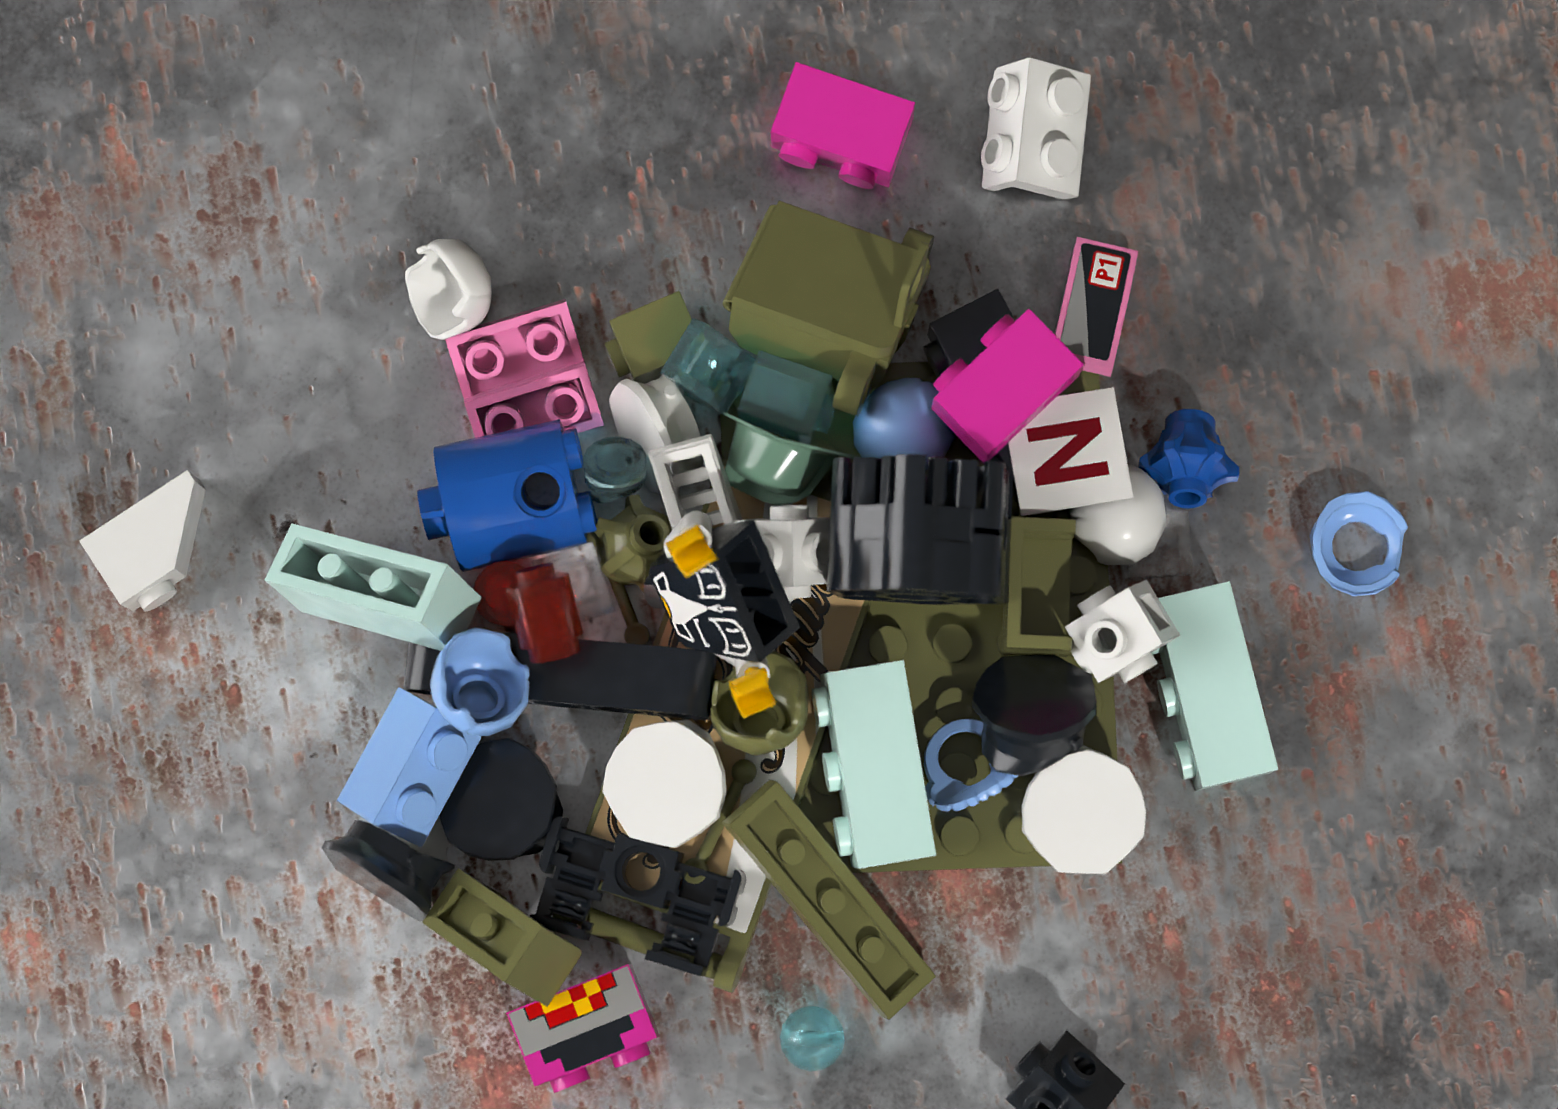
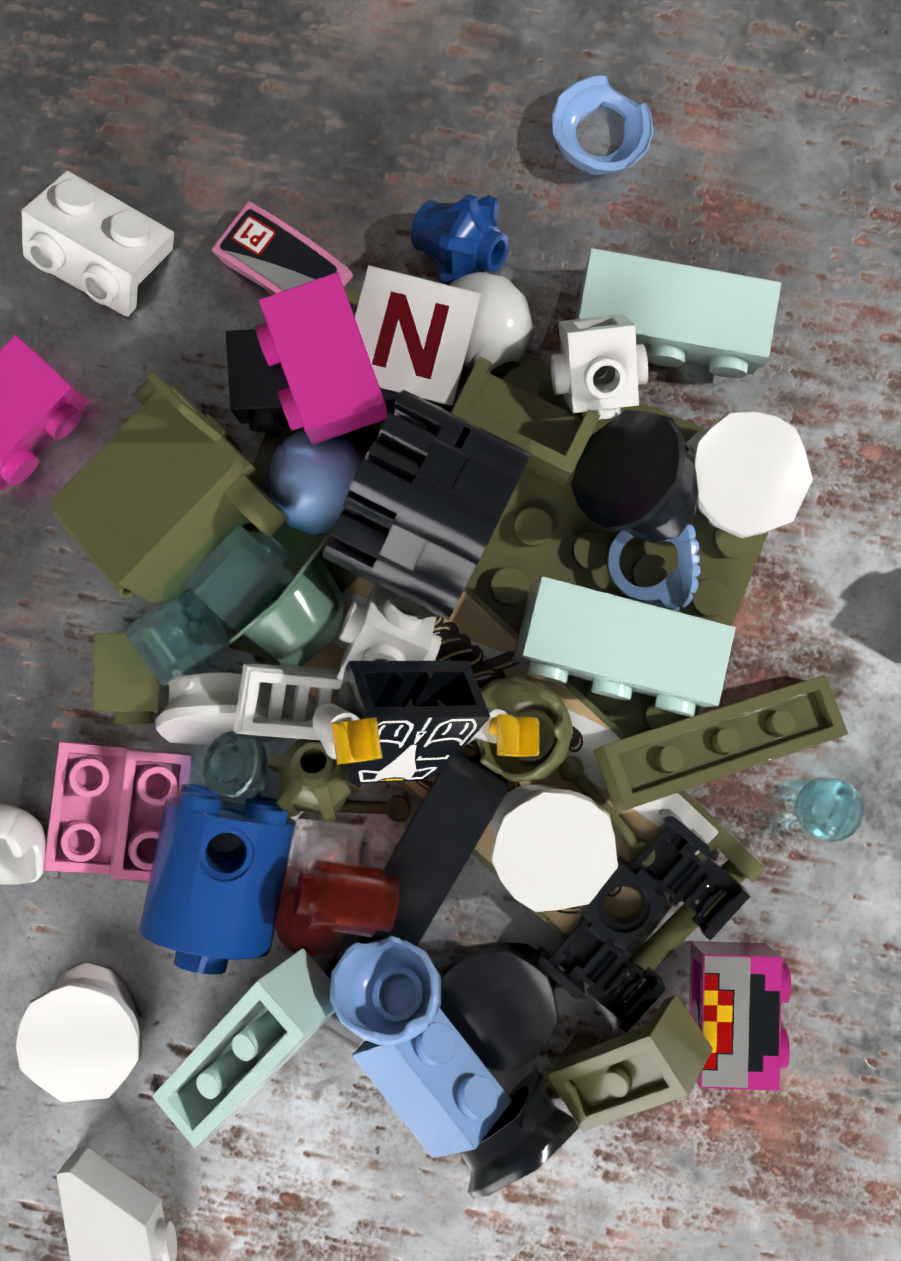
camera: 75 degrees left, 5 degrees up
none -> white hat [16,962,143,1102]

